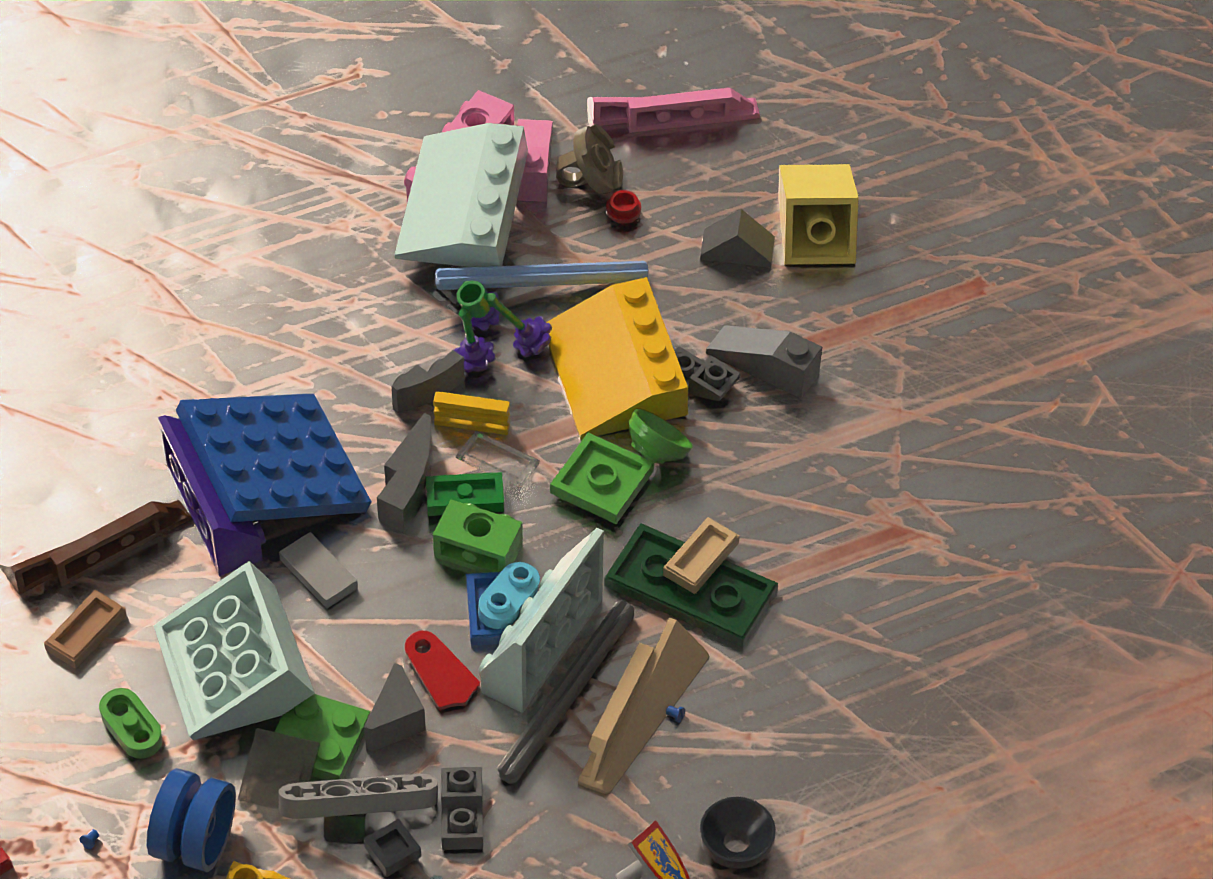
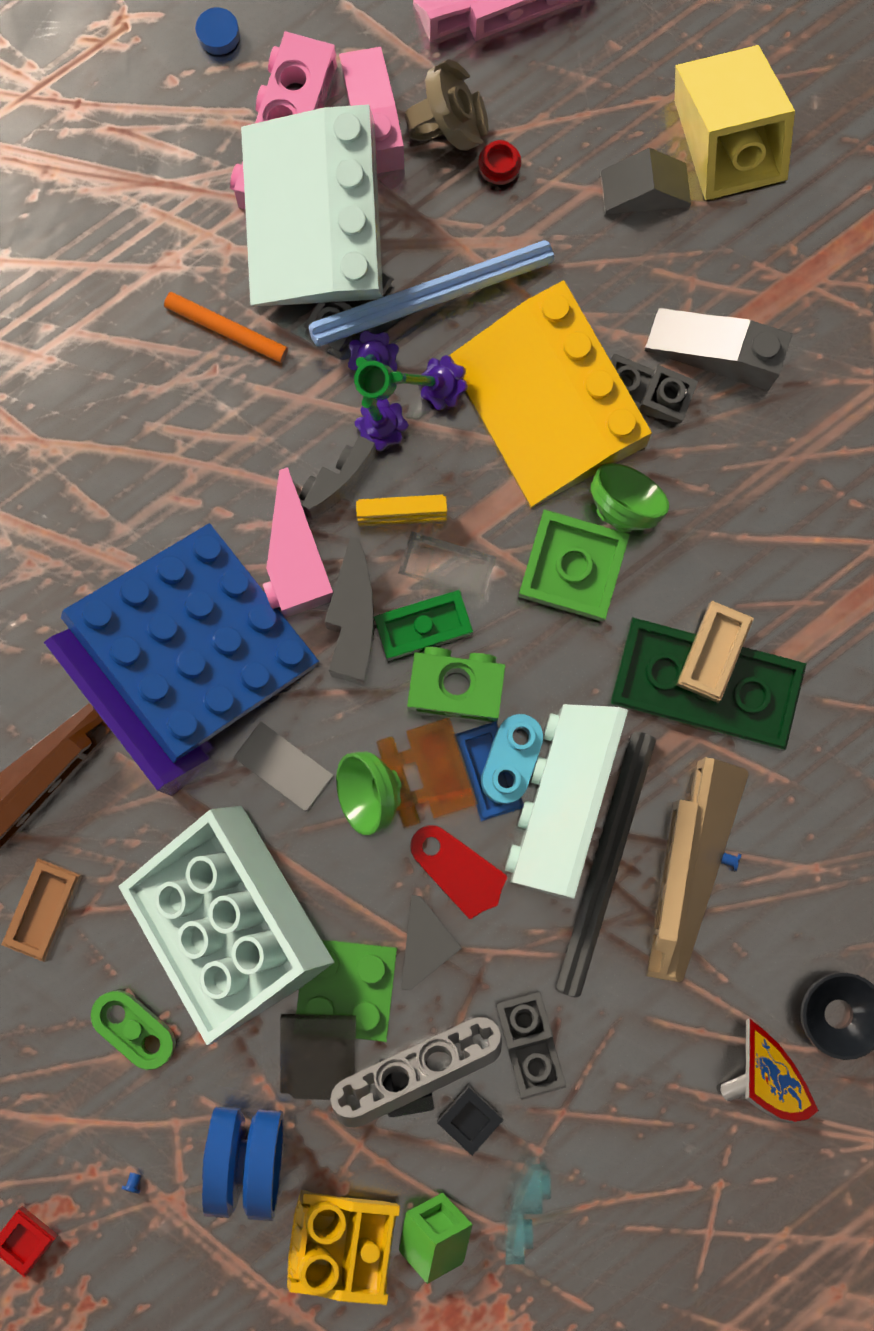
camera: 15 degrees left, 30 degrees up
none -> orange bar [164,291,288,363]
none -> blue tile [195,7,240,55]
none -> bright pink slope [263,467,333,618]
none -> bright green piece [336,751,402,835]
none -> clear orange plate [376,717,478,828]

